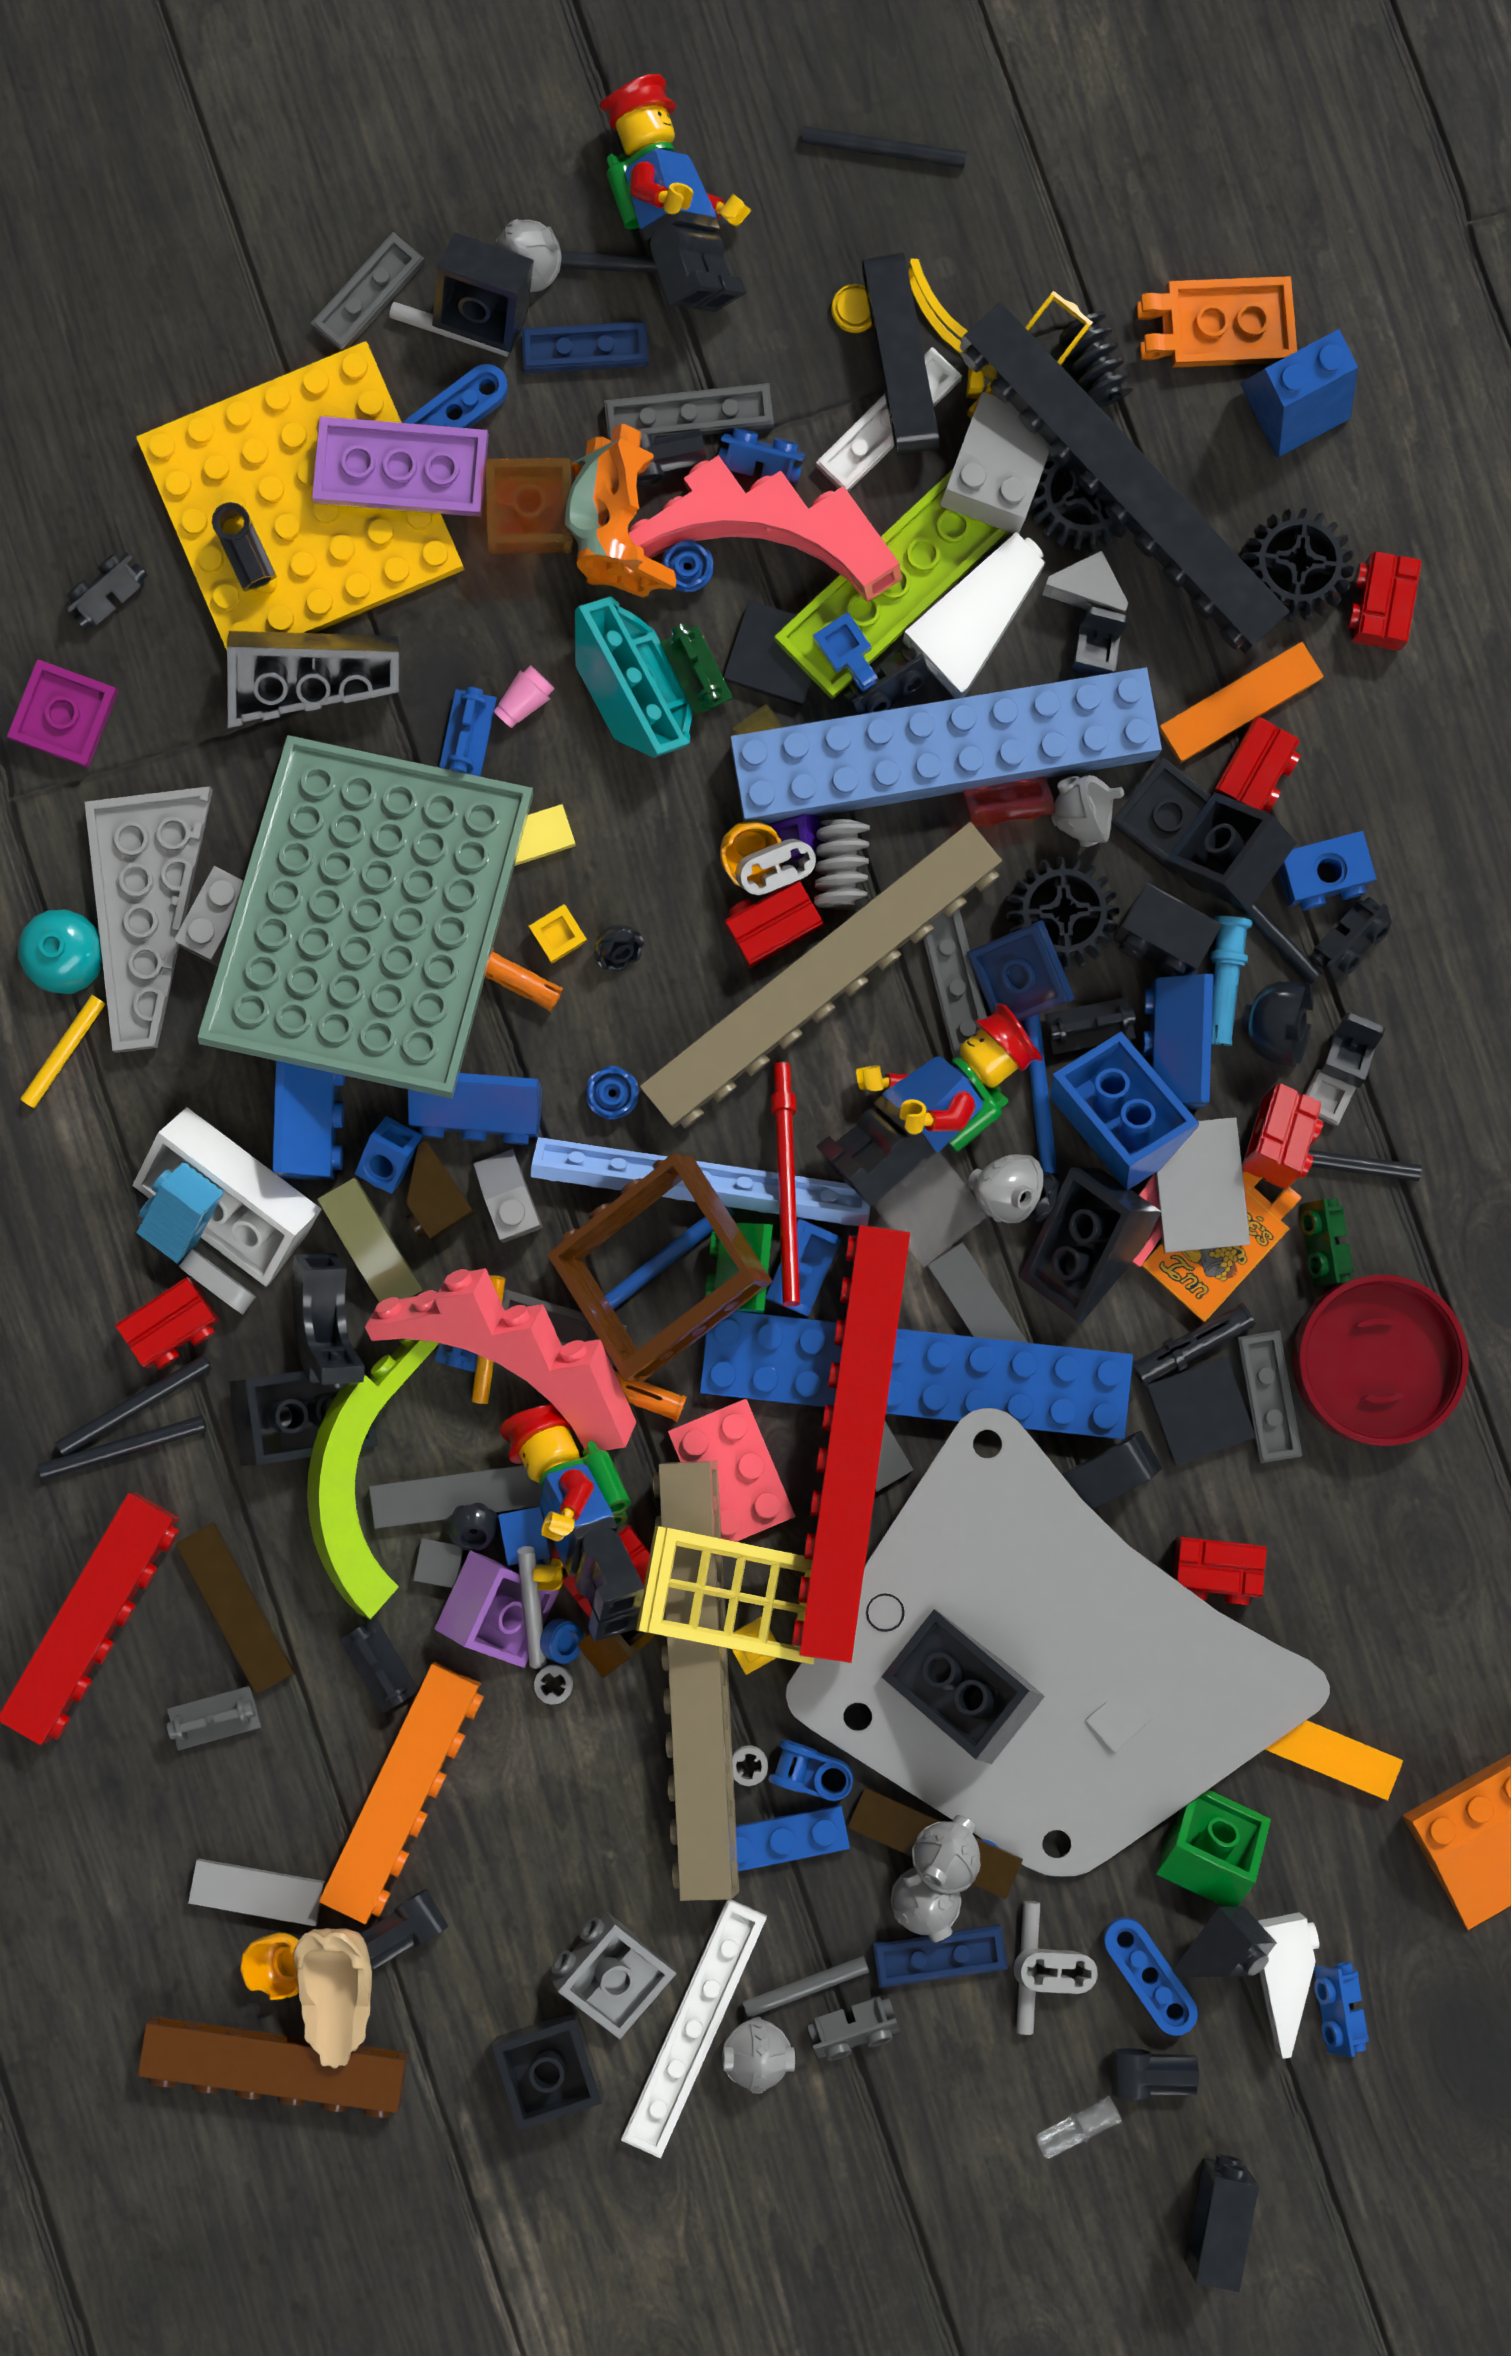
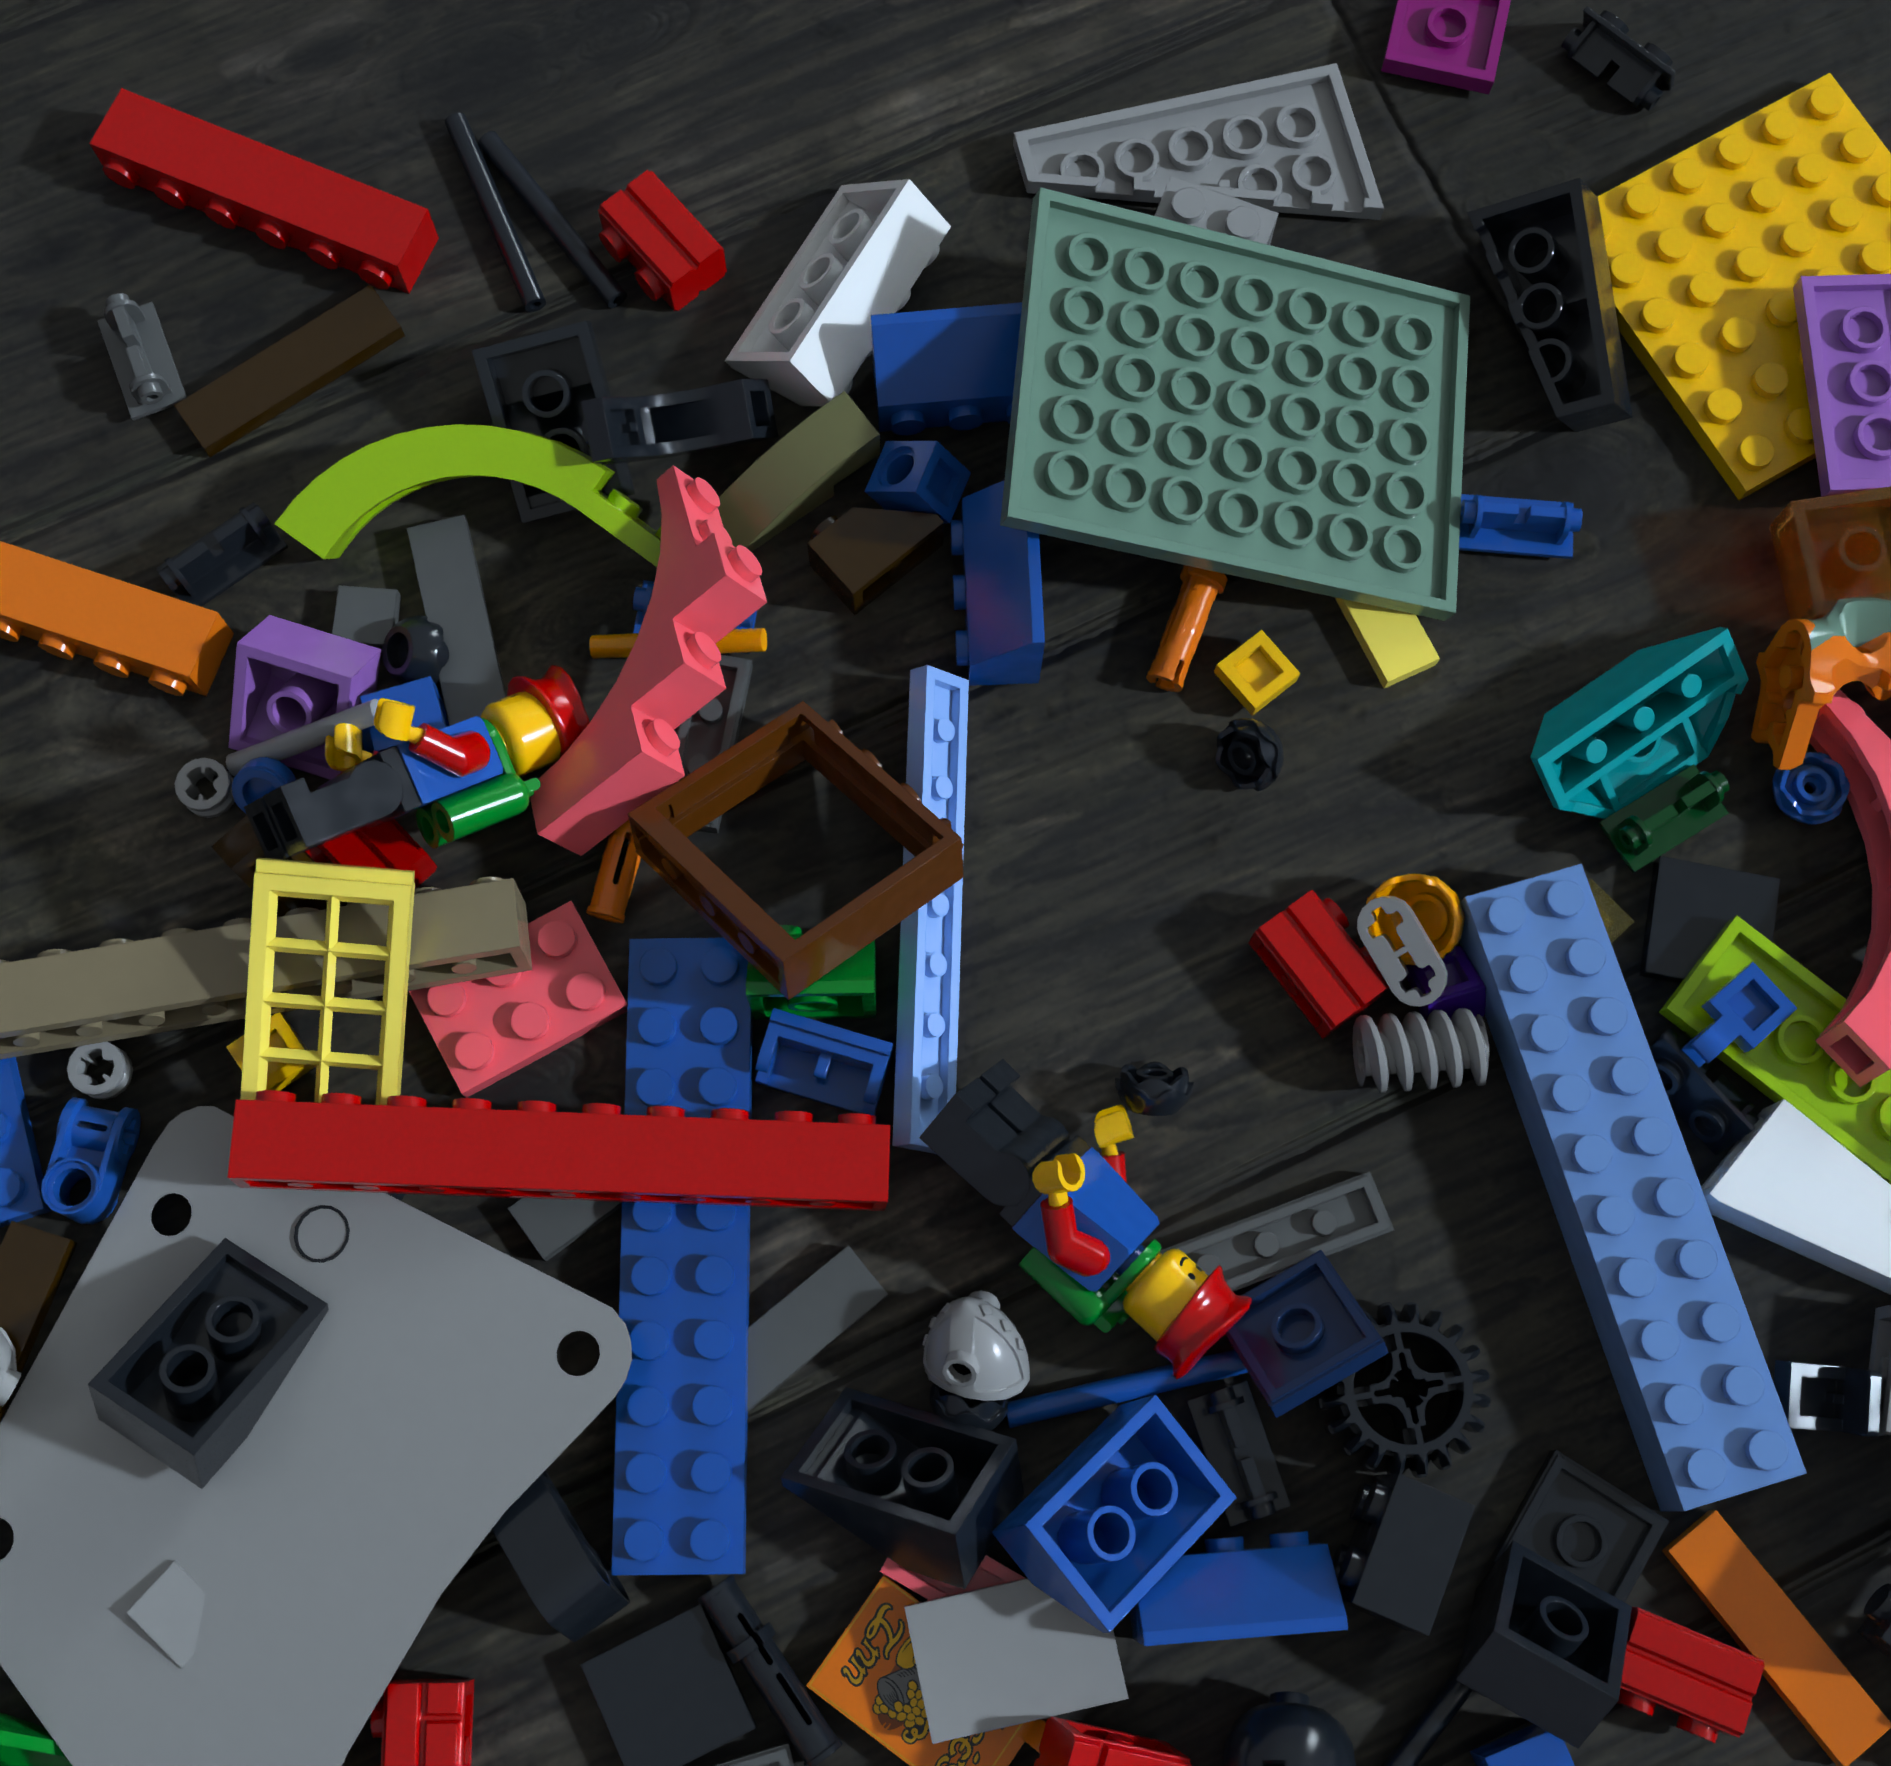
camera: 85 degrees right, 10 degrees down
teal cylinder [18,910,102,994] -> none
yellow bar [20,995,106,1108] -> none
dark azure brick [136,1163,224,1263] -> none
light grey beam [179,1249,256,1314] -> none
black piece [212,502,277,592] -> none
light grey slope [474,1149,543,1243] -> none
bright pink cone [494,665,555,728] -> none
blue plate [586,1066,638,1119] -> none
blue bar [605,1206,735,1310] -> none
dark tan brick [640,822,1002,1129] -> none
red bar [771,1062,800,1307] -> none
clear tile [873,1152,987,1268] -> none
clear red plate [963,776,1054,827] -> none
light grey helmet [1051,775,1125,847] -> none
dark azure pin [1210,916,1252,1046] -> none
none -> black plate [1115,1061,1194,1116]

